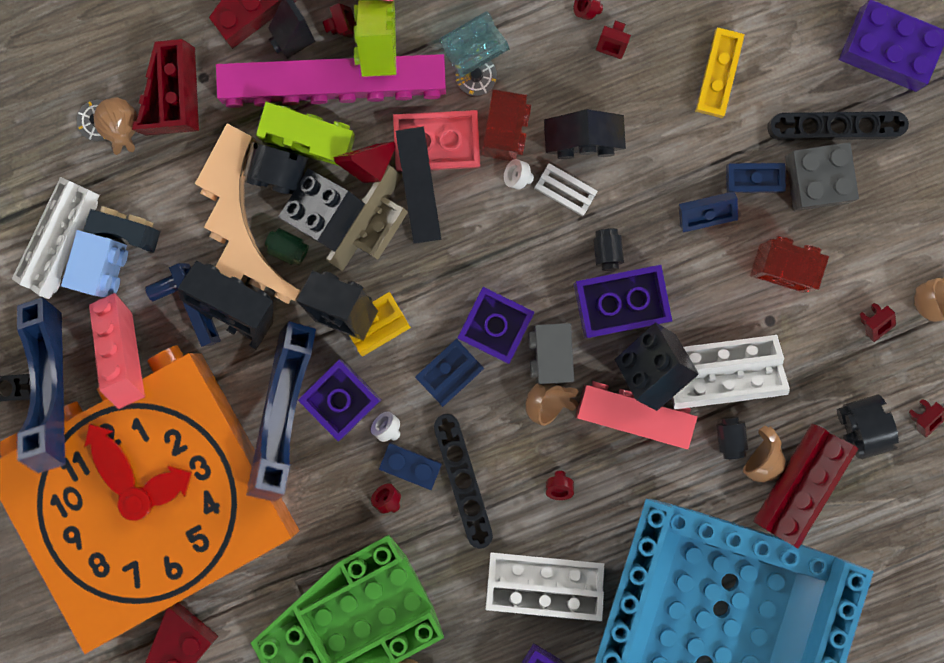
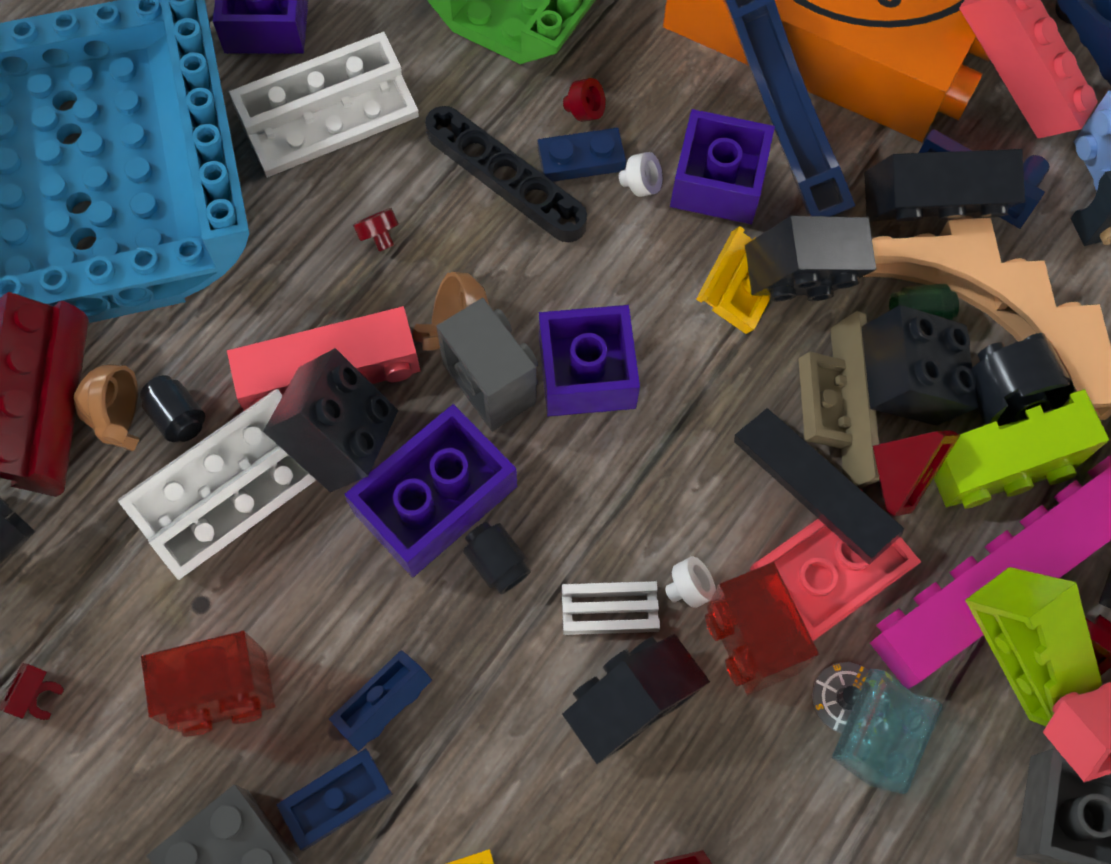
camera: 145 degrees right, 20 degrees down
dark blue plate [415,338,485,407] -> none

